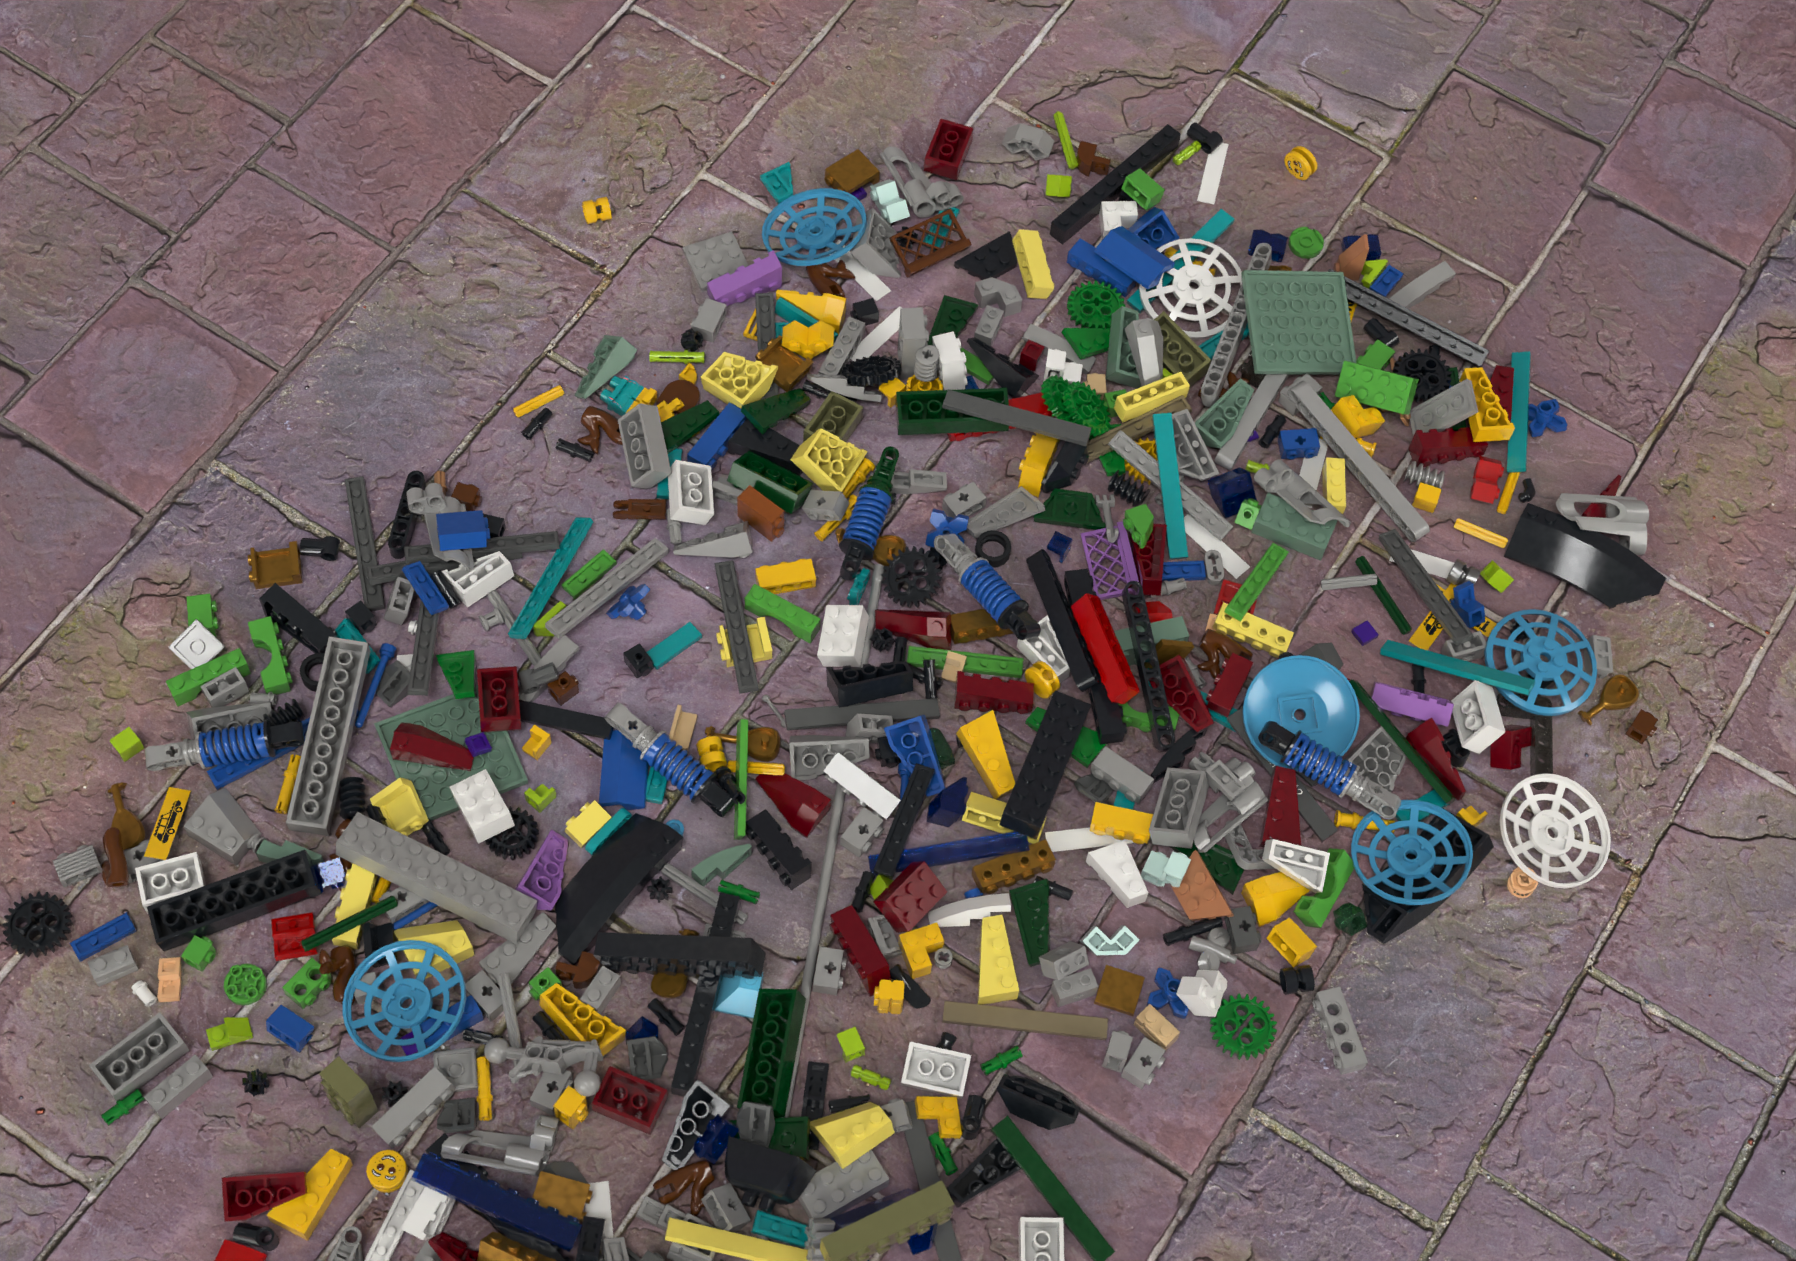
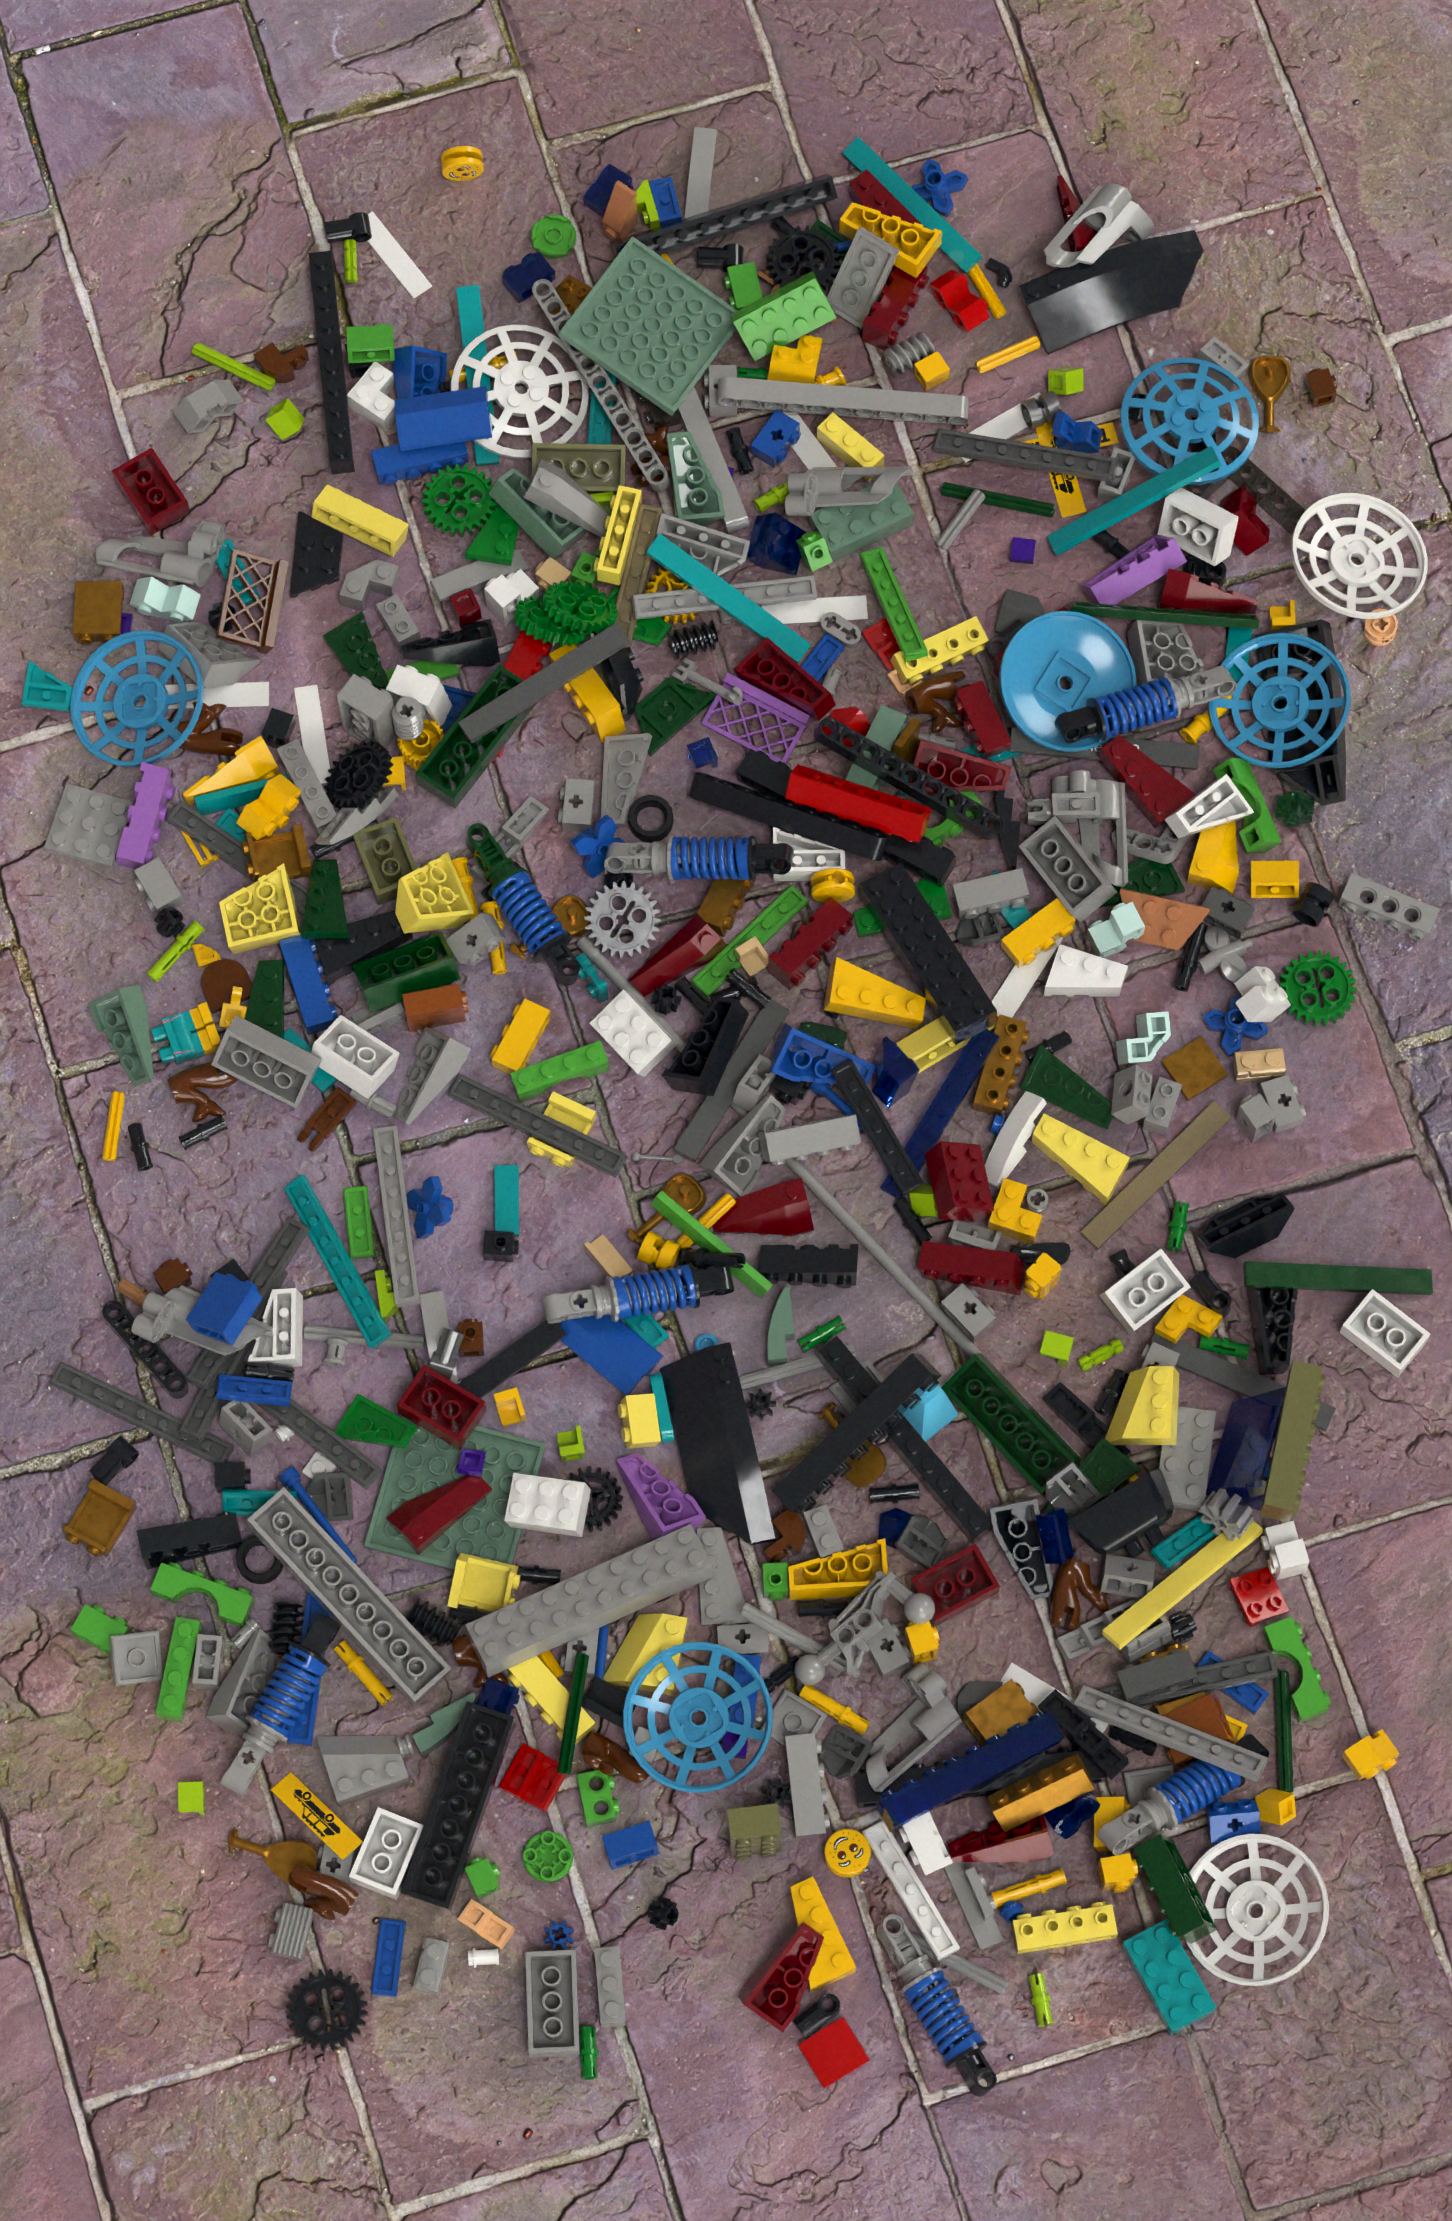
camera: 45 degrees left, 10 degrees up
lime slope [206,1017,253,1051] -> none
light grey brick [840,807,884,858] -> none
bright green slope [1123,504,1154,549] -> none
none -> blue gear [544,1920,574,1951]

